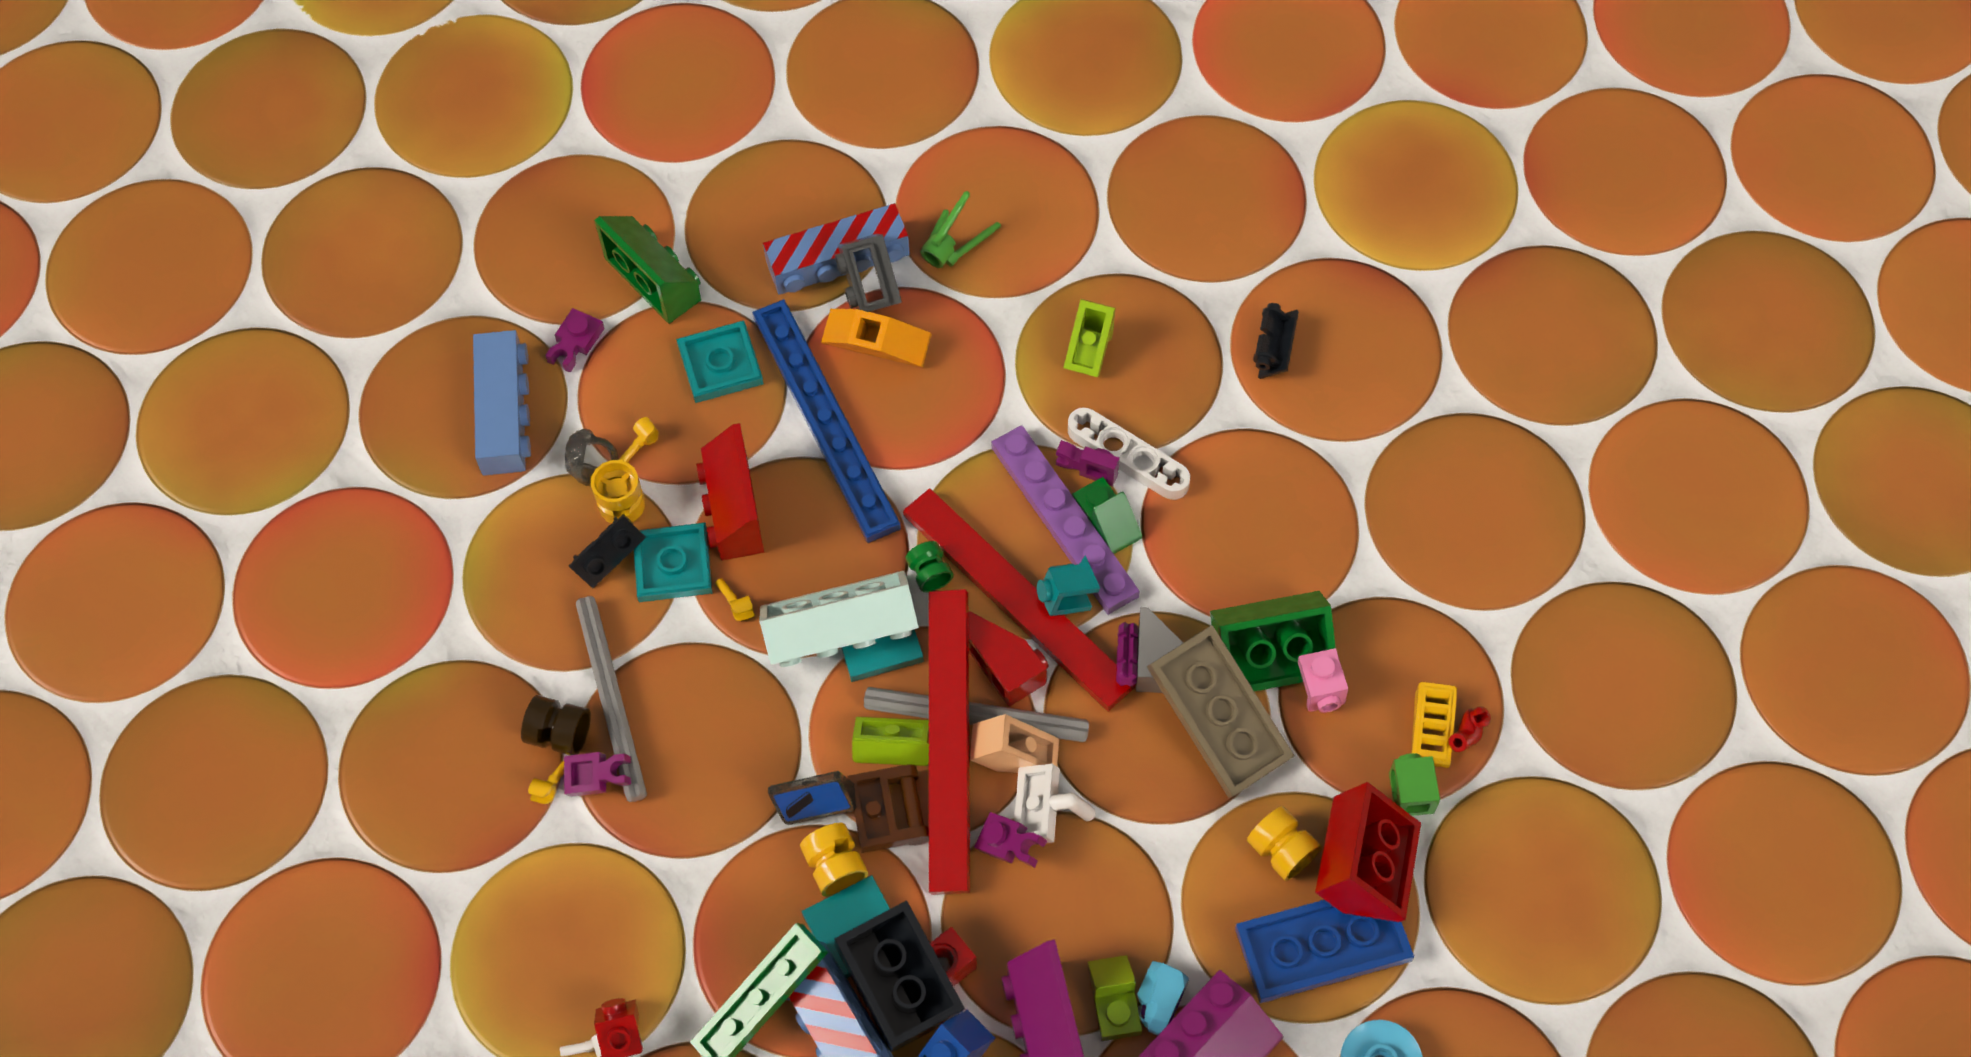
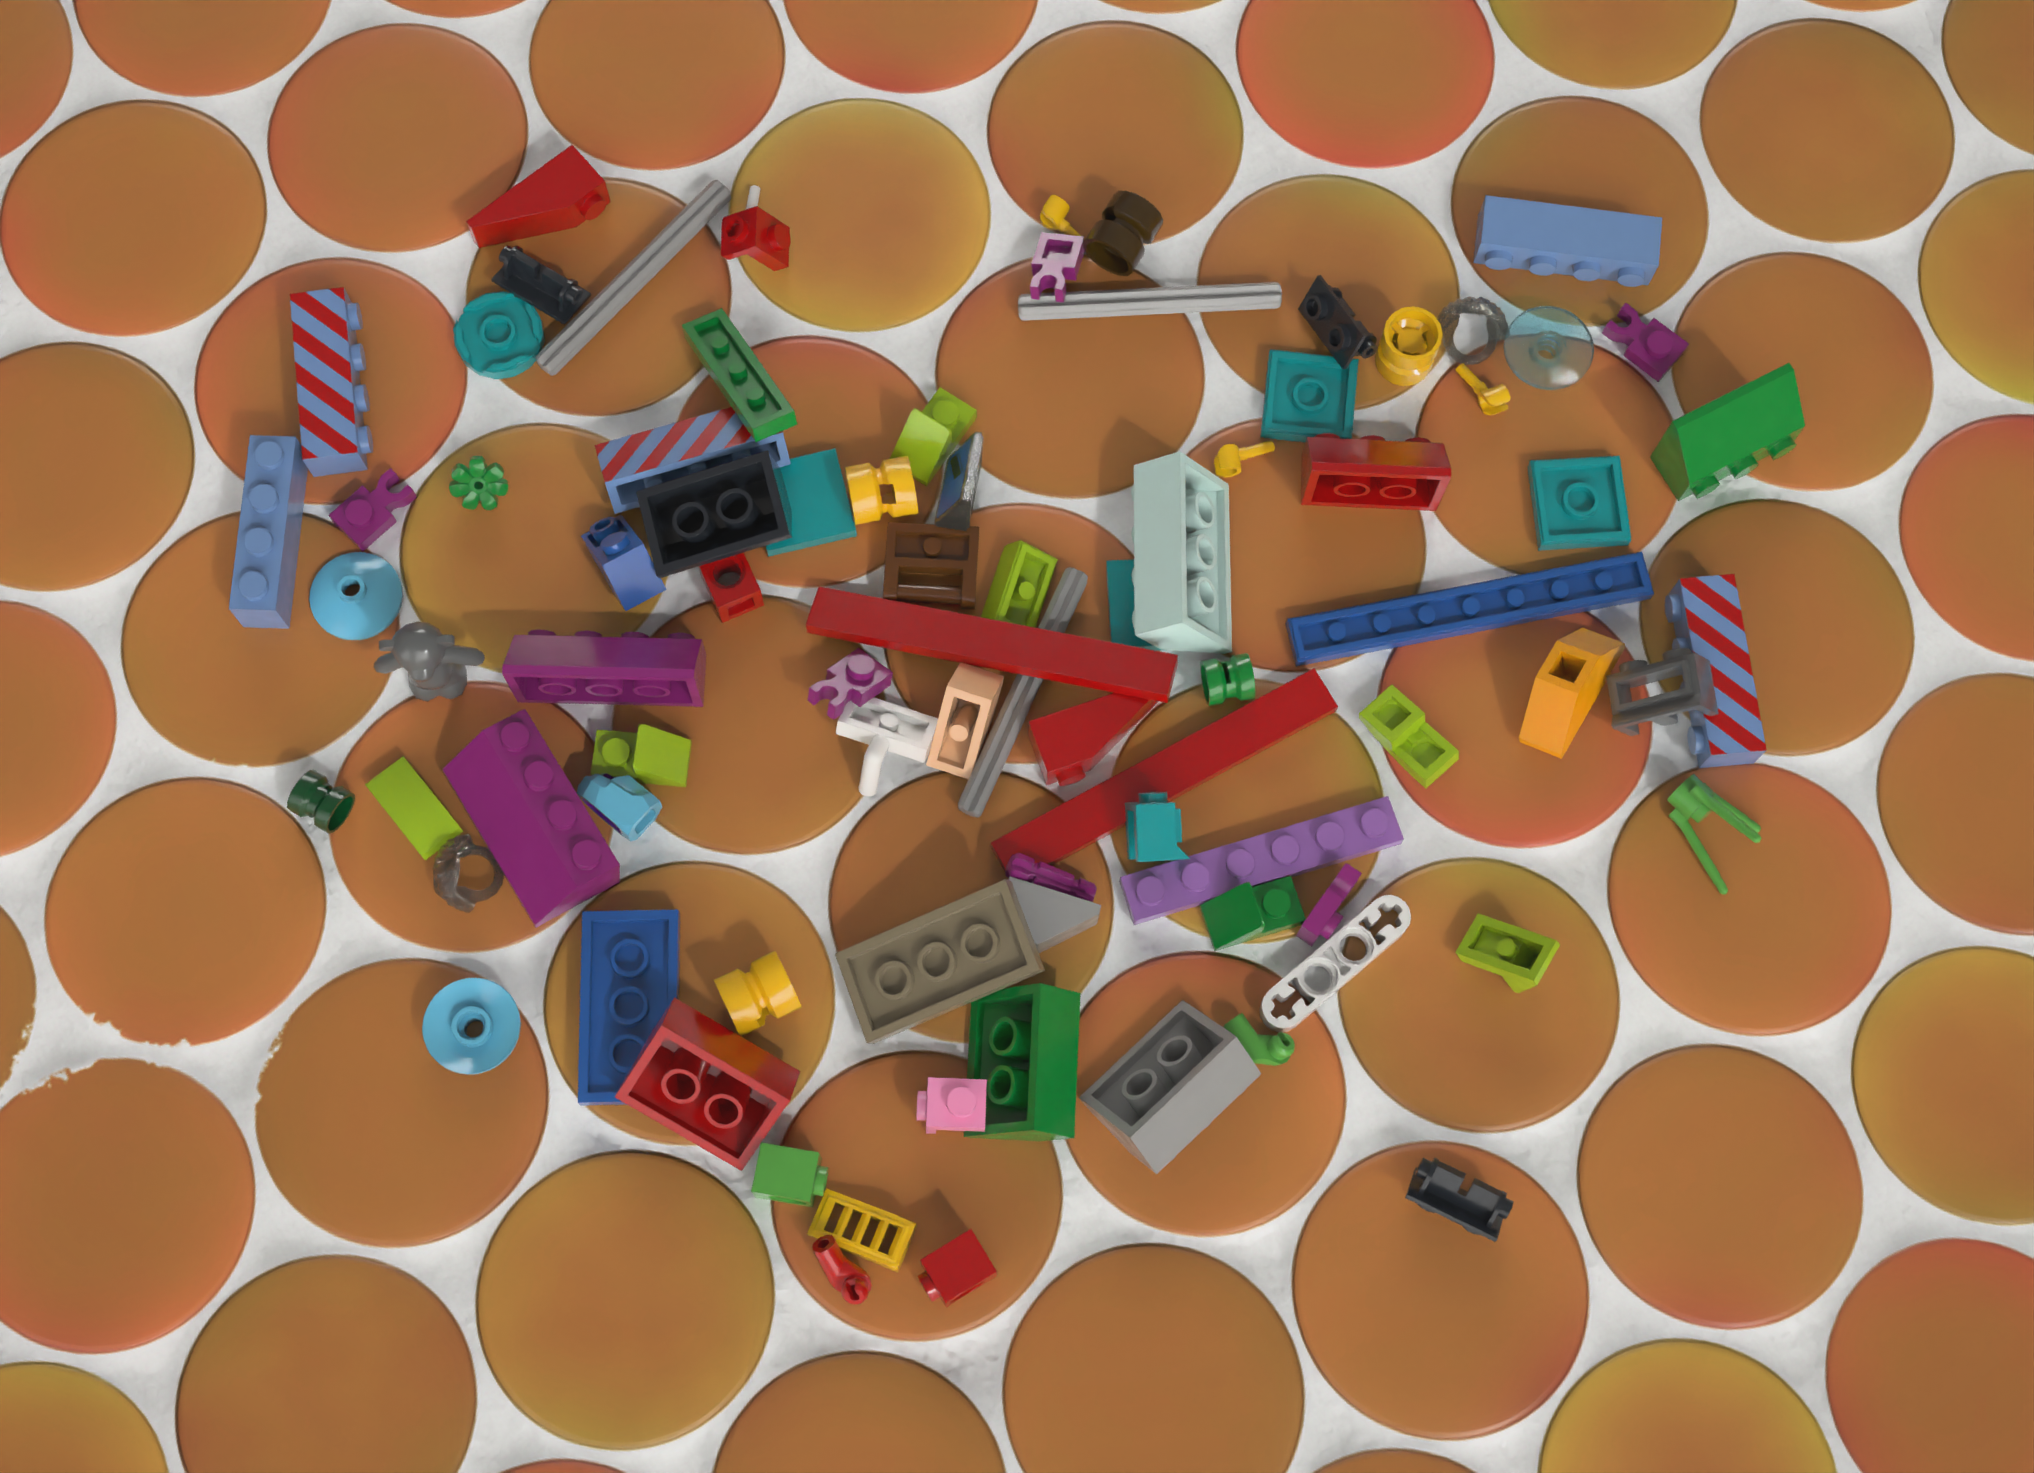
camera: 100 degrees right, 10 degrees up
none -> lime slope [890,387,977,486]
none -> red brick [917,1229,997,1307]
none -> light grey slope [1079,1000,1261,1174]
none -> bright green arm [1223,1013,1295,1066]
none -> lime slope [1359,685,1459,789]
none -> clear light blue dish [1504,306,1594,390]

